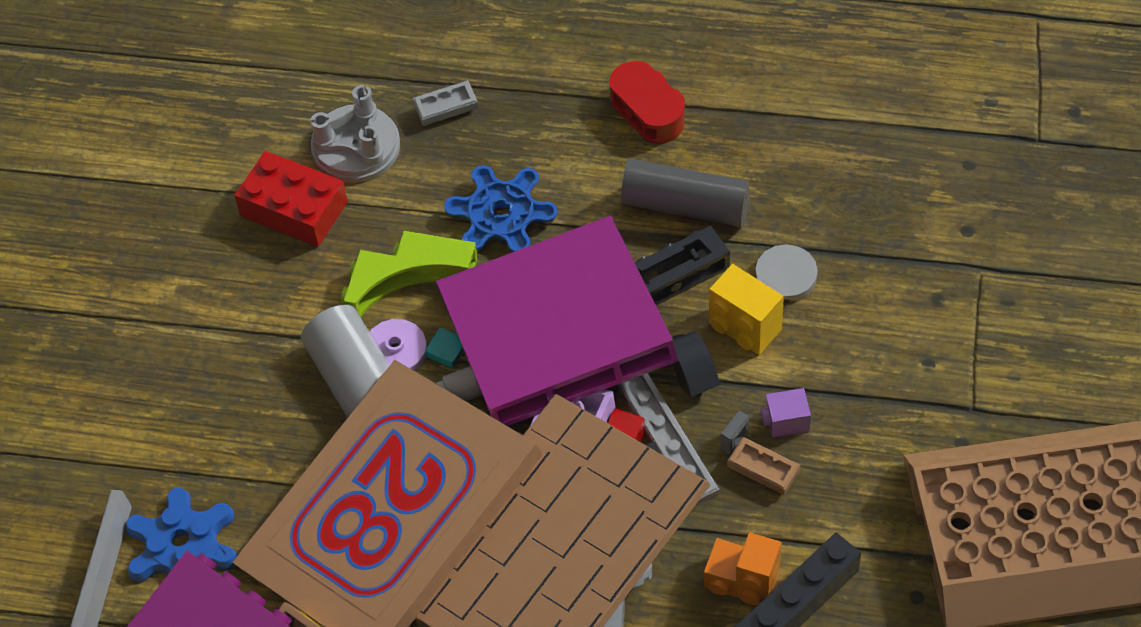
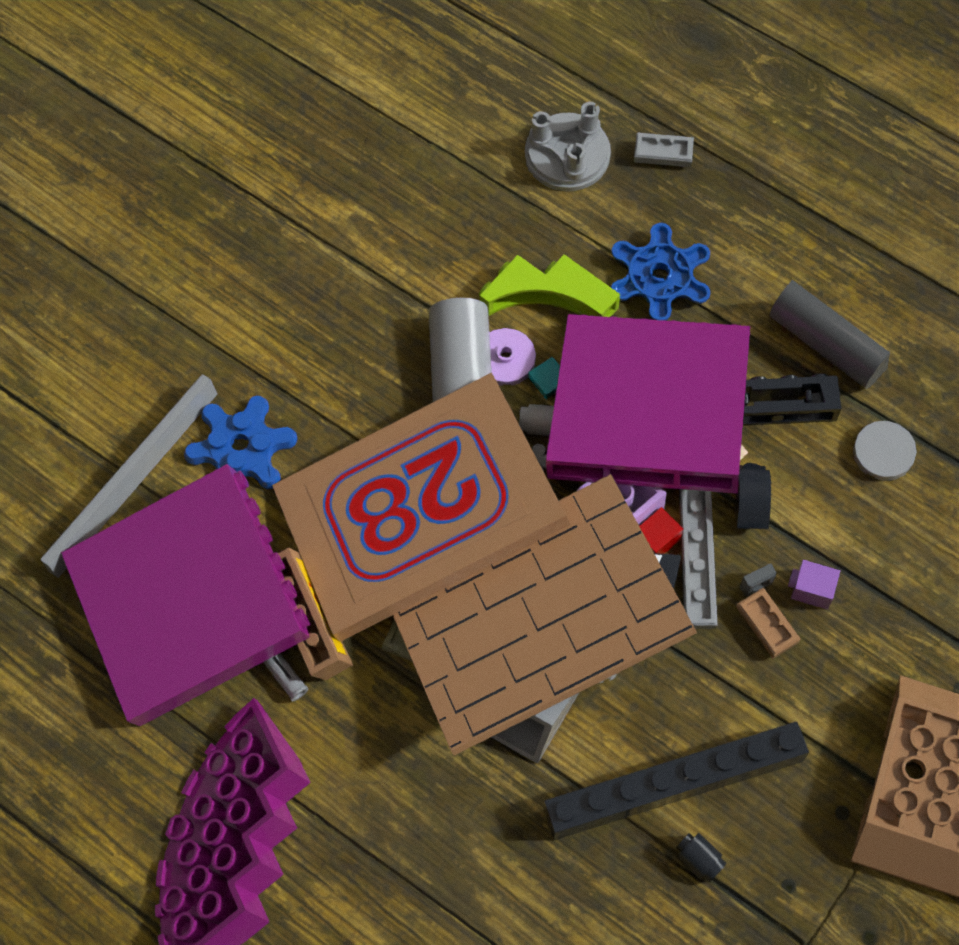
camera: 25 degrees right, 10 degrees up
red brick [234,150,348,247] -> none
red brick [609,61,685,144] -> none
orange brick [704,532,782,605] -> none
yellow brick [709,264,784,355] -> none

